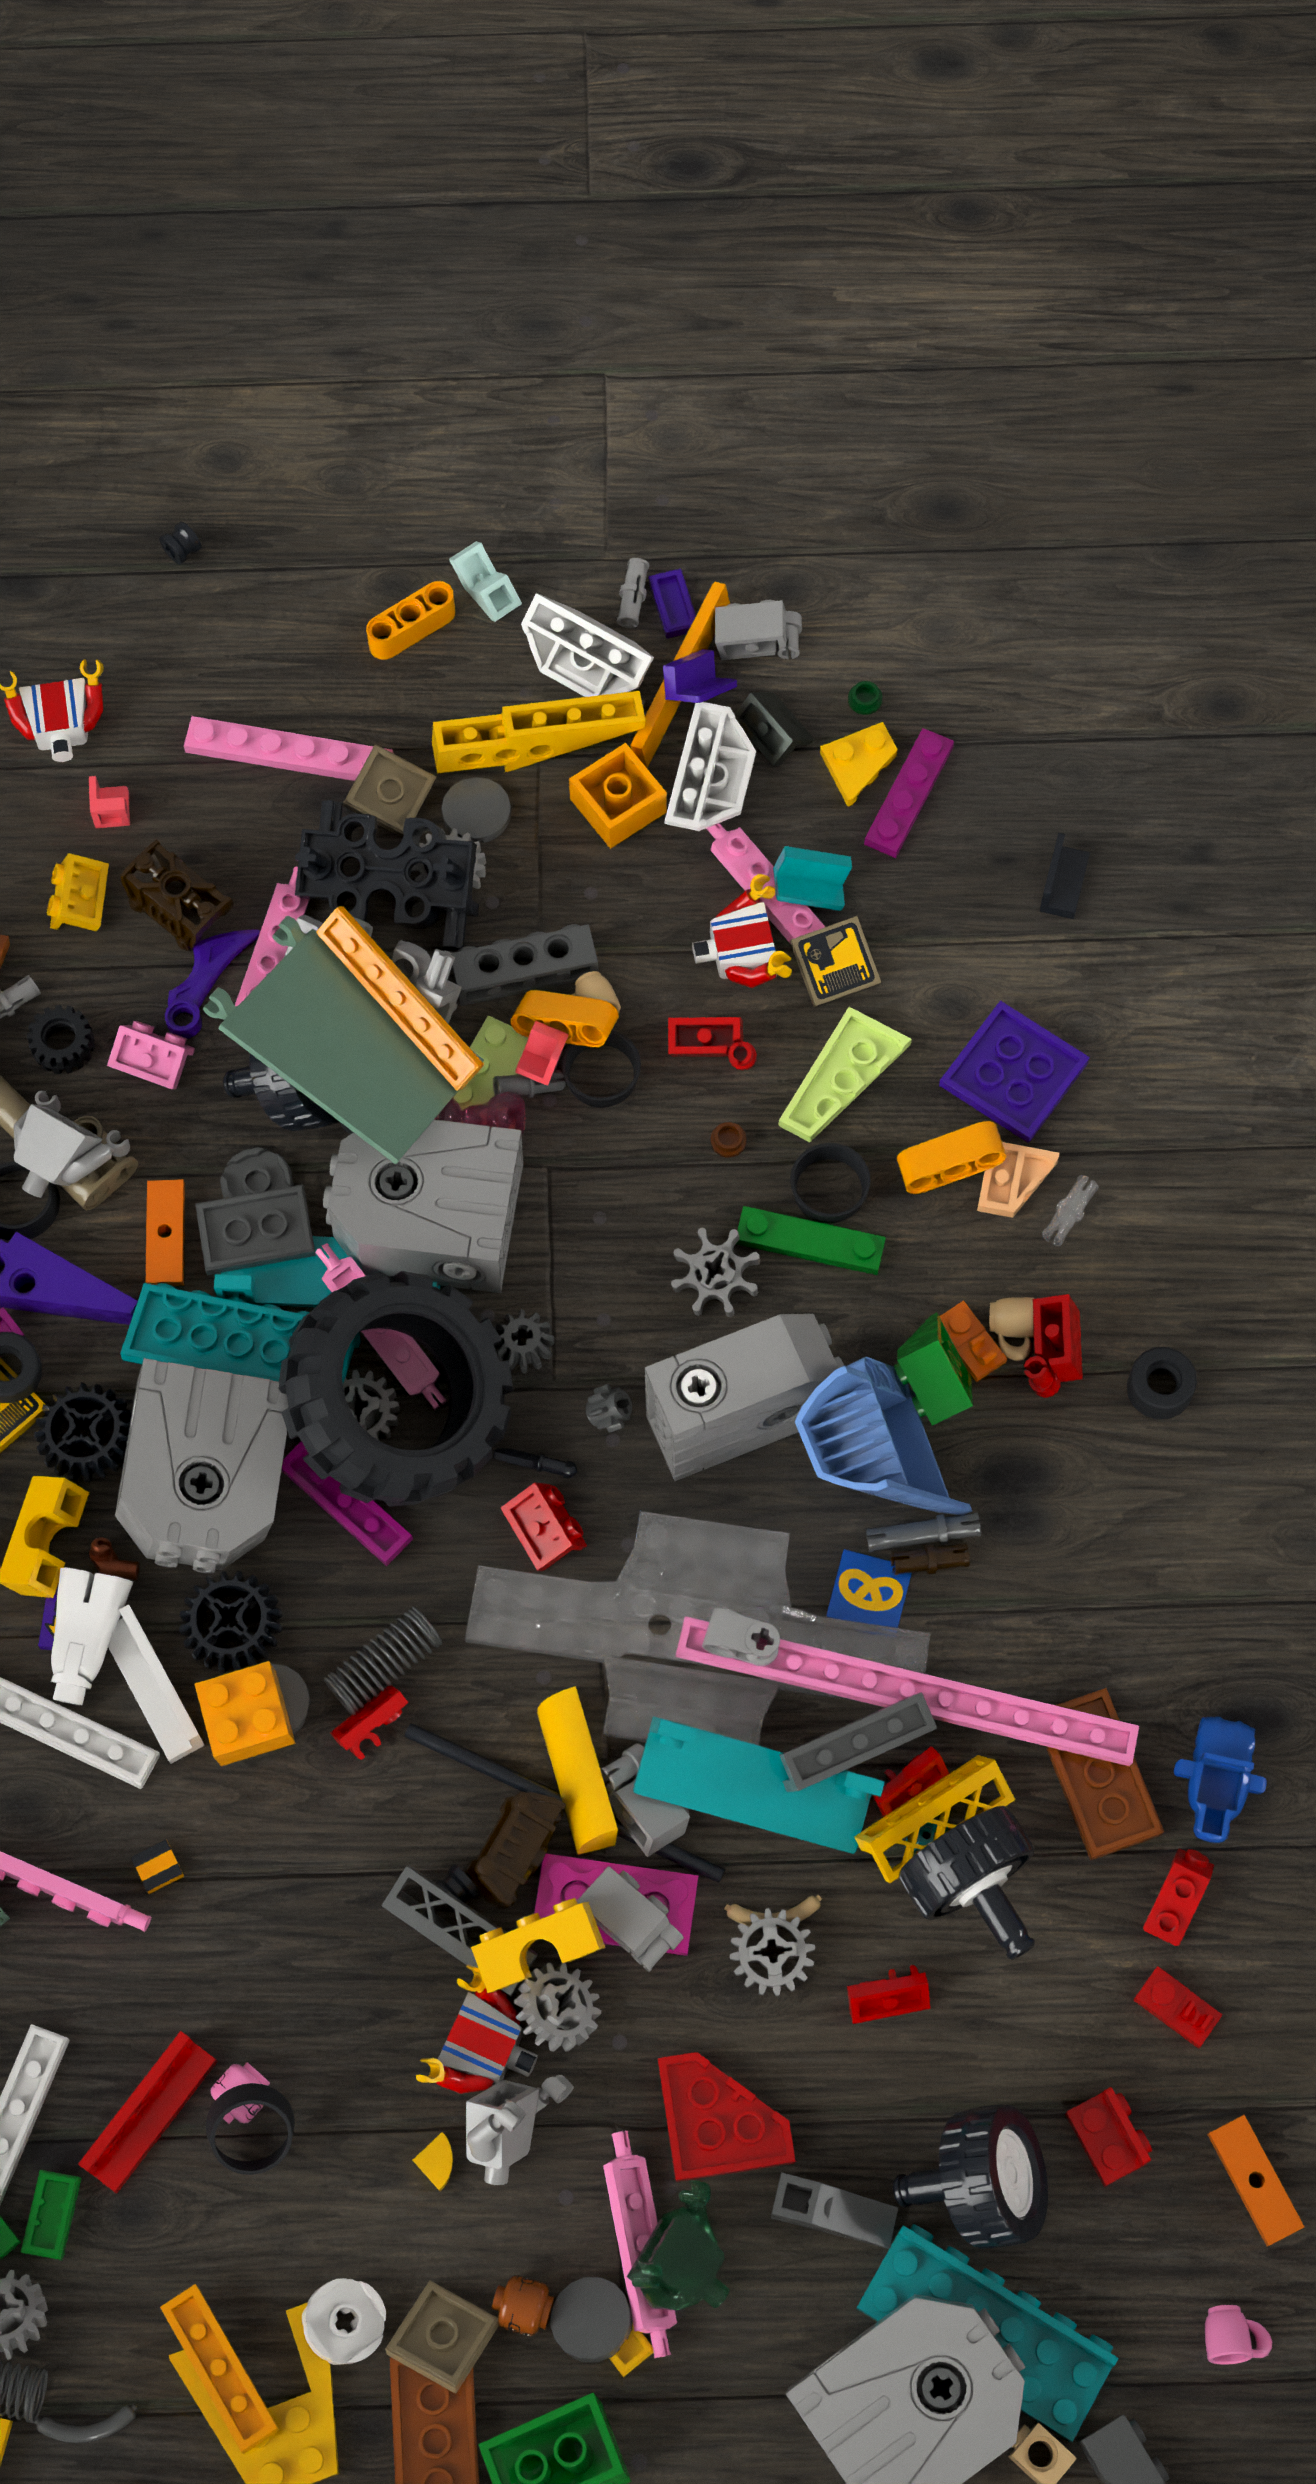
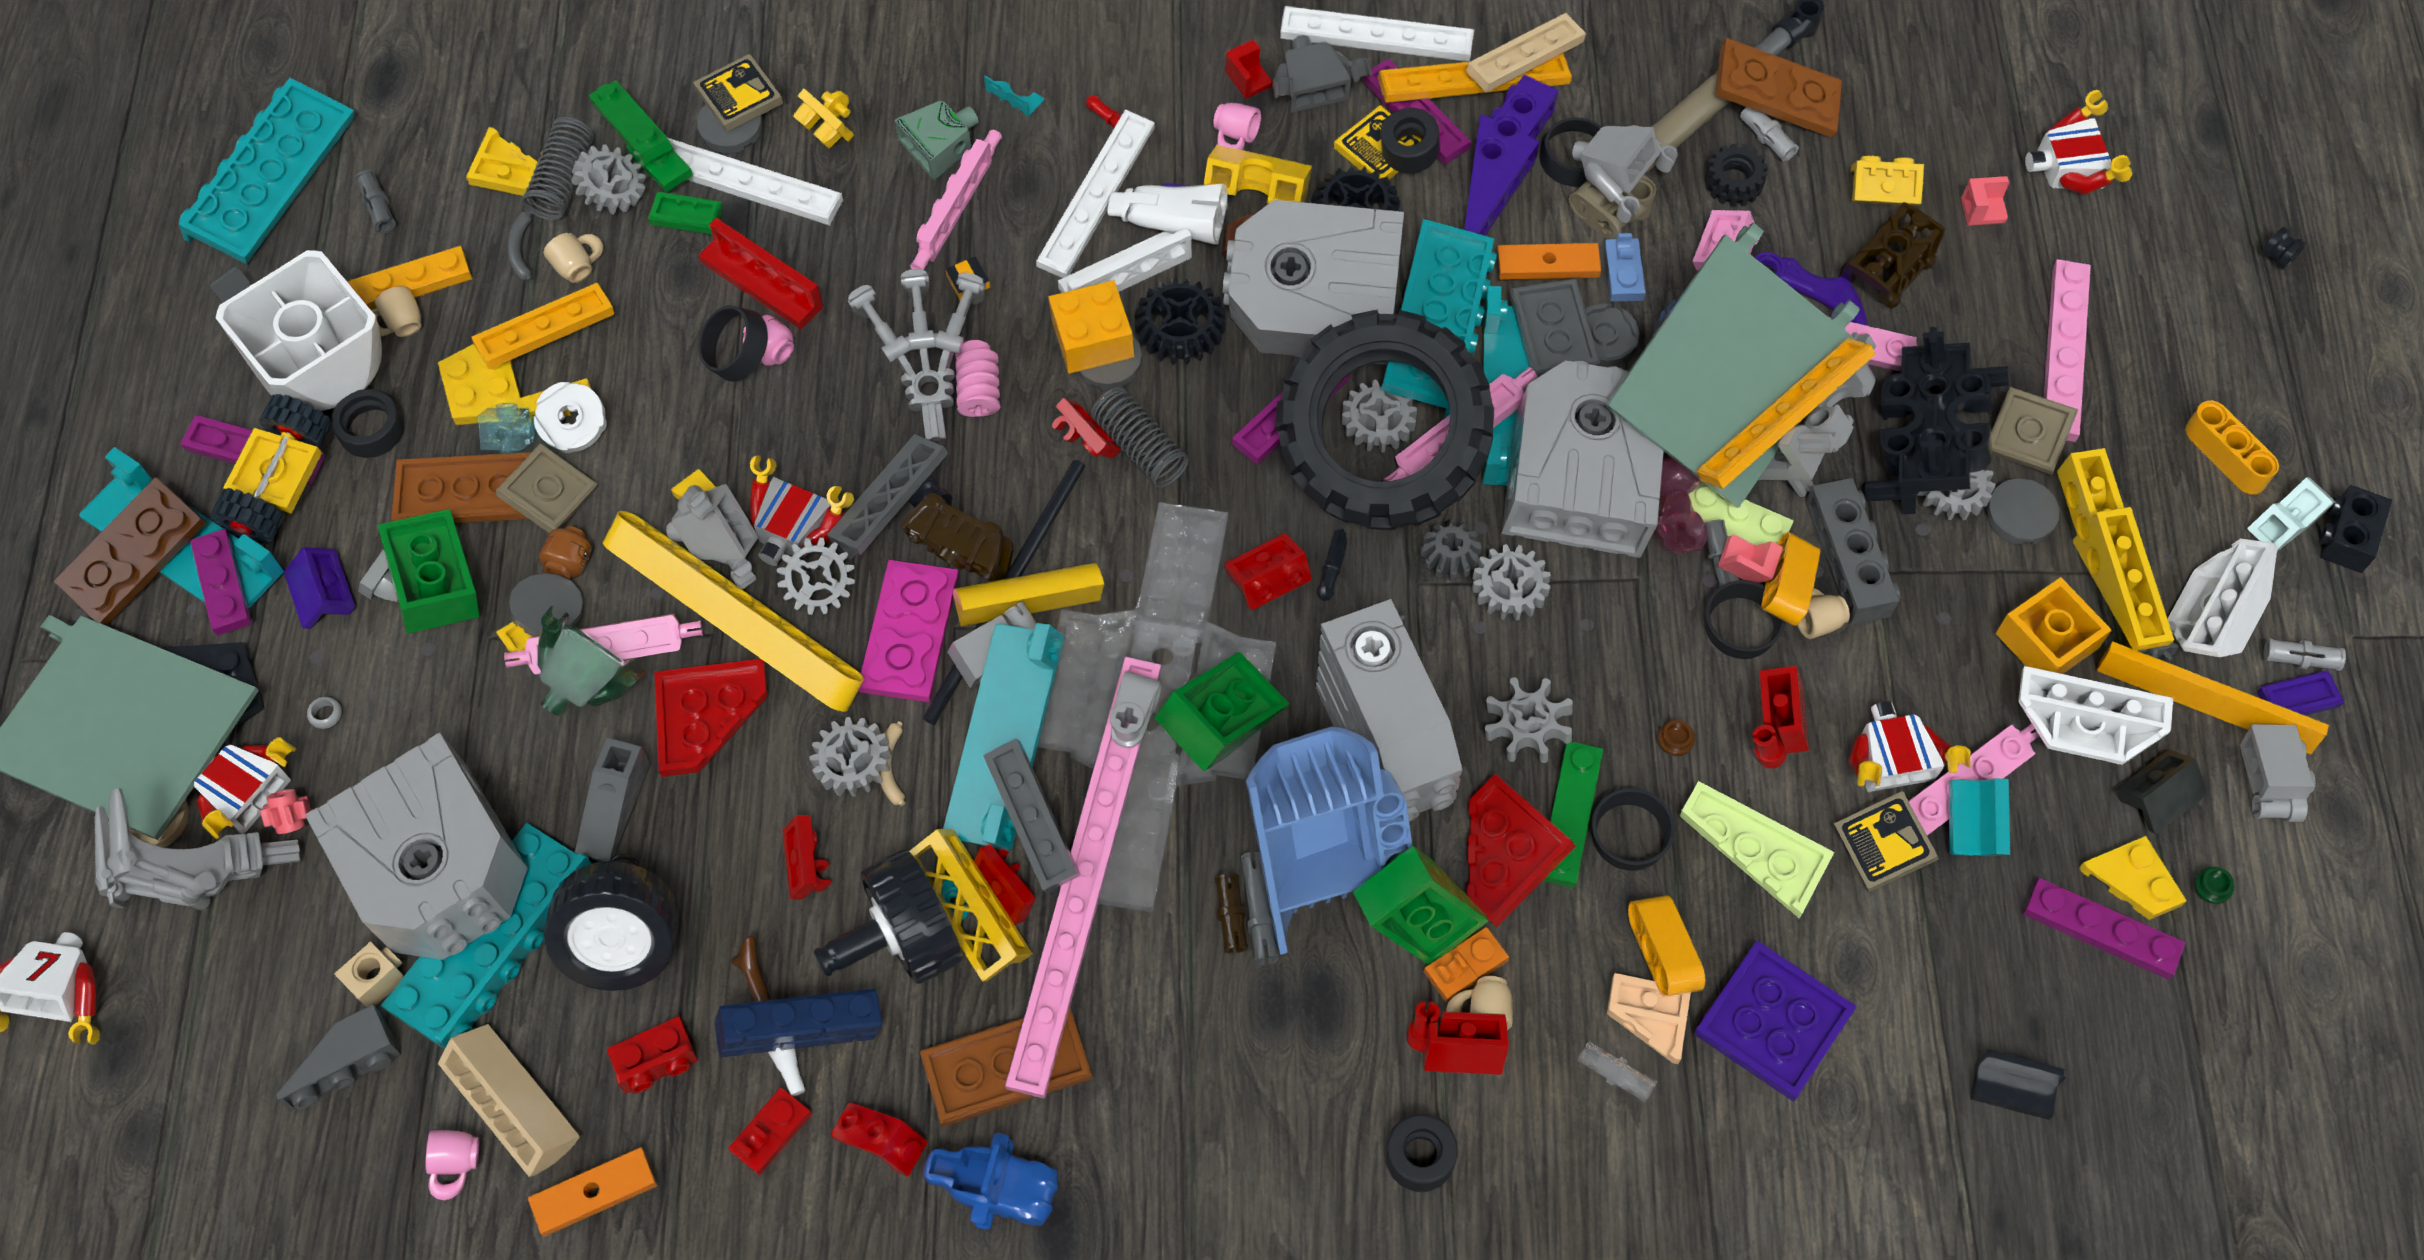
camera: 90 degrees right, 5 degrees down
yellow arch [471,1898,606,1993] -> none
light grey hinge [577,1866,684,1972] -> none
dark purple panel [663,649,737,703] -> none
blue sticker [826,1549,912,1635] -> none
none -> tan brick [438,1024,580,1177]
none -> clear light blue brick [478,403,535,454]
none -> tan piece [543,233,604,283]
none -> yellow beam [603,511,864,712]
none -> dark blue brick [714,989,882,1058]
none -> piece [731,936,805,1097]
none -> light grey piece [848,269,986,442]
none -> bright pink piece [955,340,1000,417]
none -> green slope [1154,651,1289,772]
none -> red plate [1467,774,1576,928]
none -> light grey gear [1472,544,1551,621]
none -> medium blue plate [1604,233,1645,302]
none -> black brick [2319,484,2393,573]

